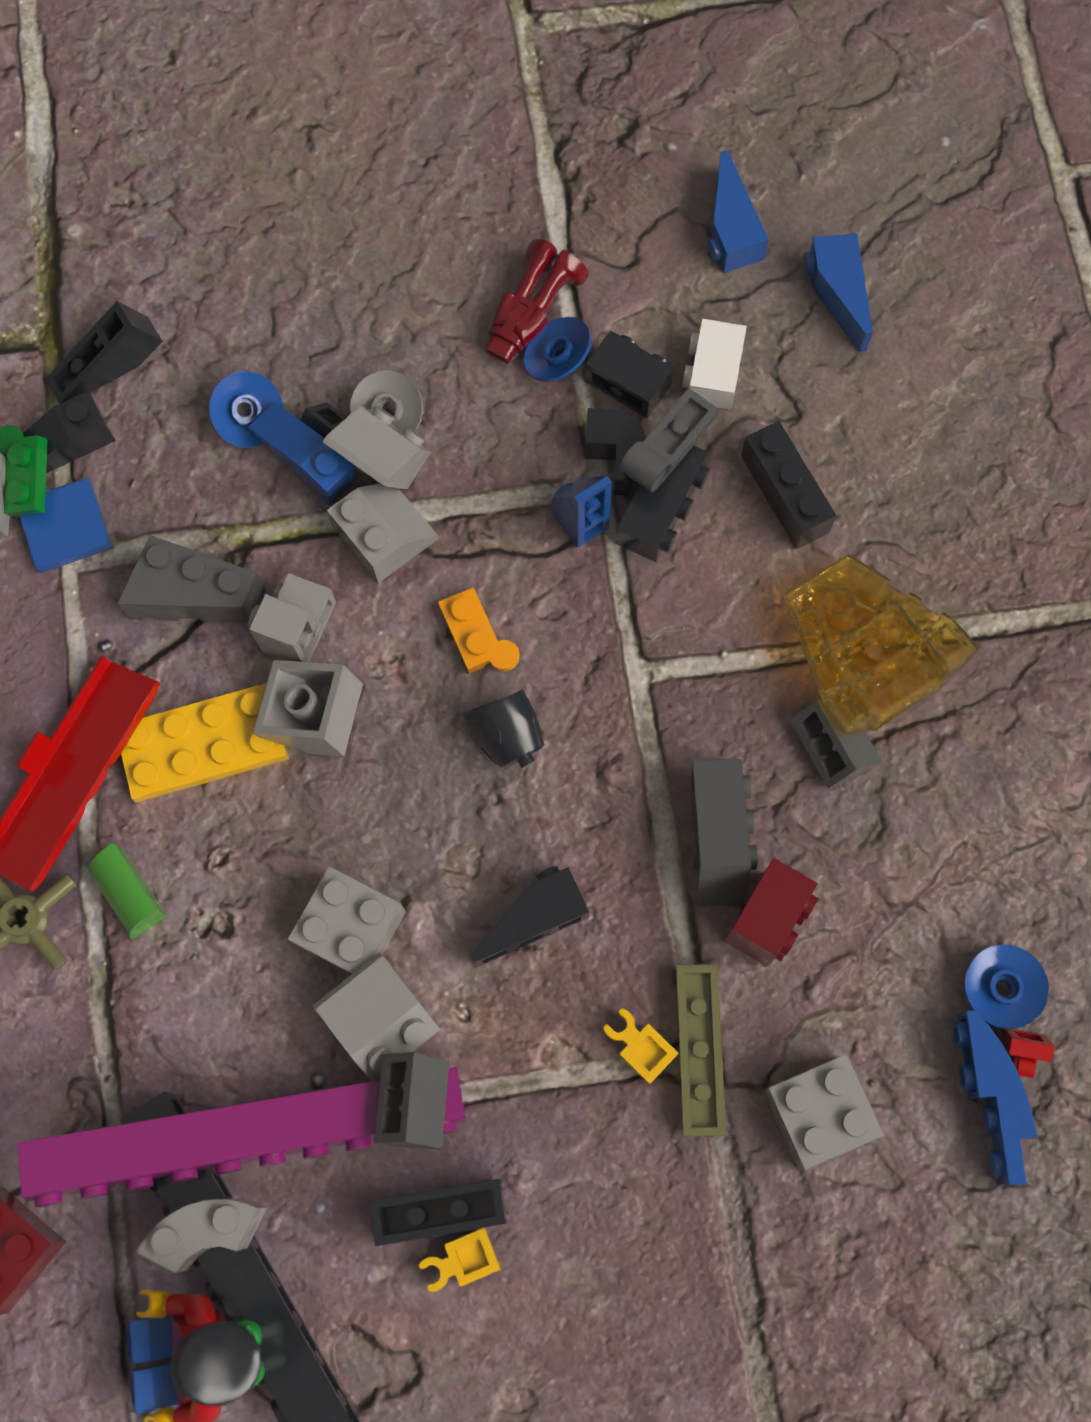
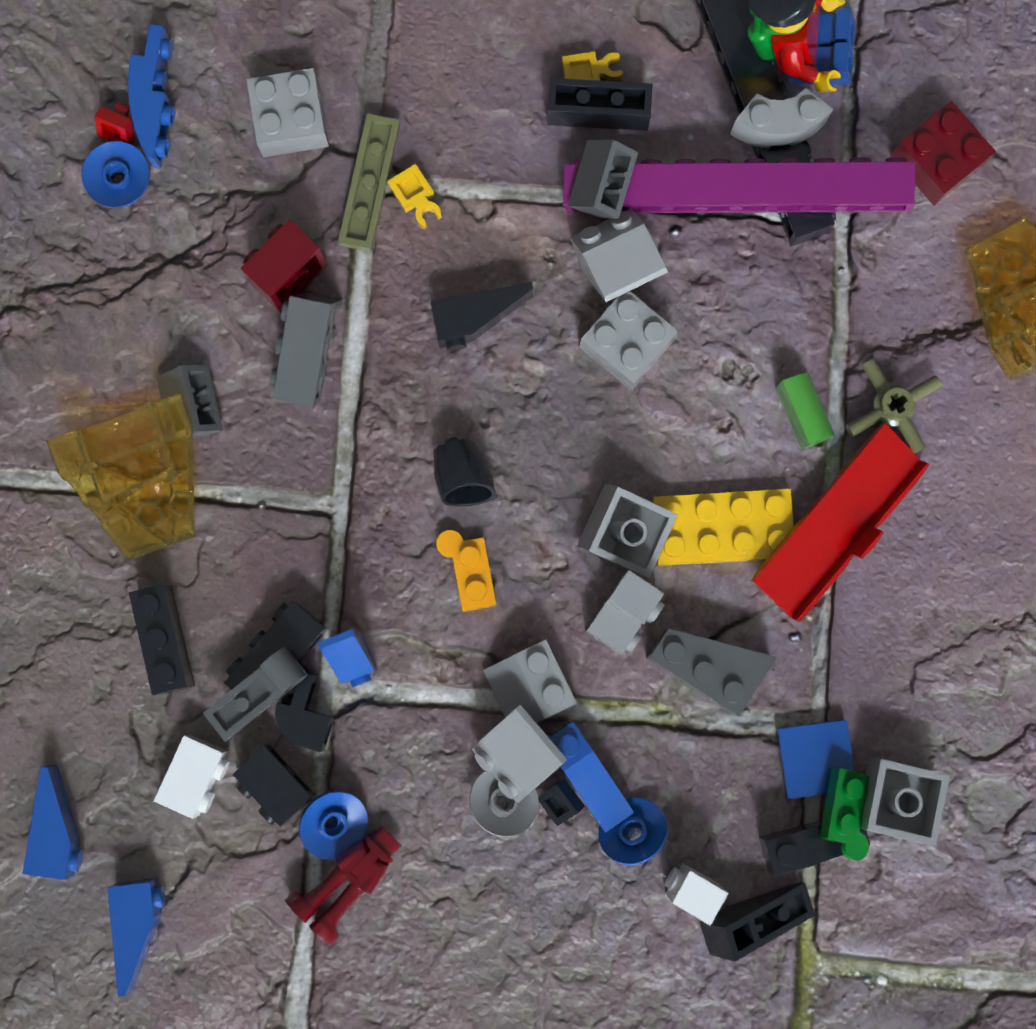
camera: 170 degrees left, 10 degrees up
none -> white brick [664,863,728,925]

